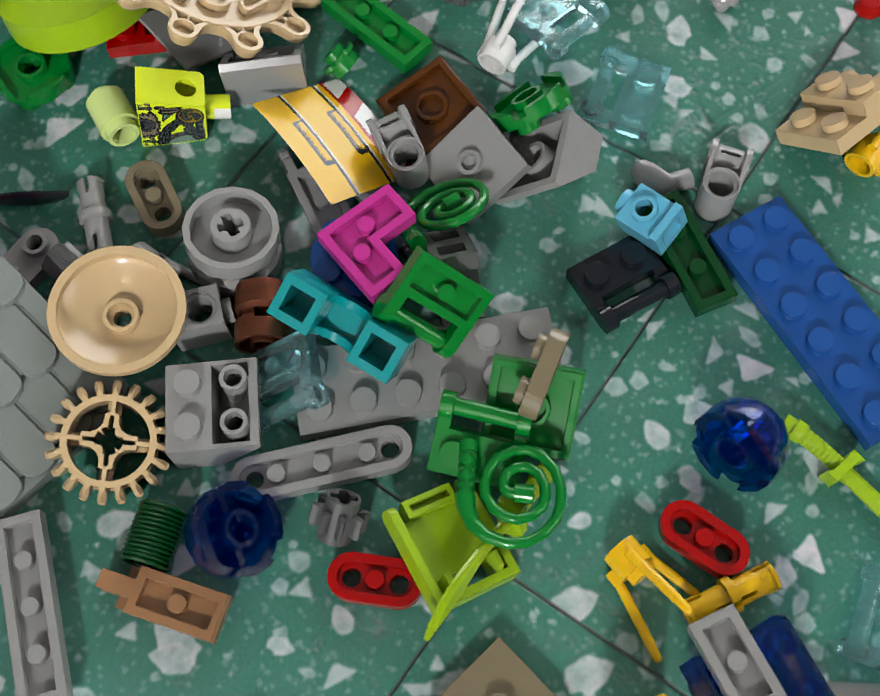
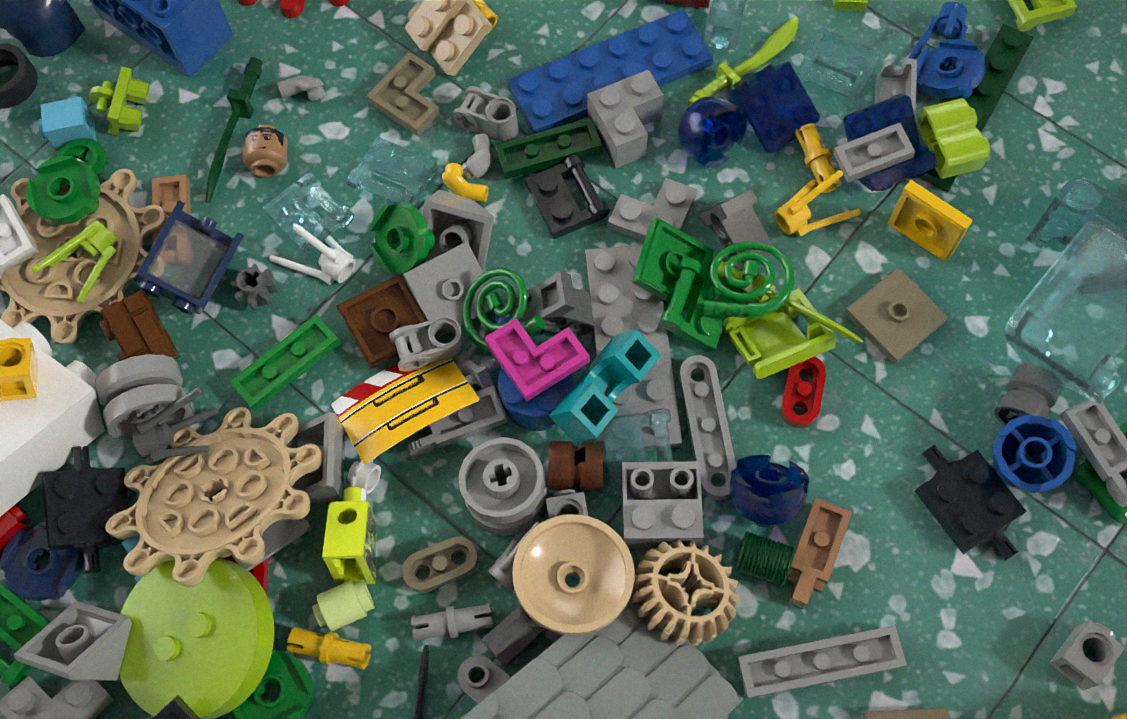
camera: 85 degrees left, 0 degrees up
dark grey gear [308,488,370,547] -> none
green plate [323,41,359,80] -> none
green plate [371,246,494,359] -> none
dark tan plate [512,327,571,421] -> none
medium azure brick [615,183,688,256] -> none
red plate [658,500,750,578] -> none
none -> yellow pin [287,626,372,670]
none -> white plate [347,460,381,494]
none -> dark tan plate [366,52,440,137]
none -> yellow arm [442,163,489,202]
none -> light grey brick [587,69,664,168]
none -> light grey plate [607,178,698,242]
none -> dark grey tile [699,189,771,271]
none -> clear blue bracket [720,61,820,154]

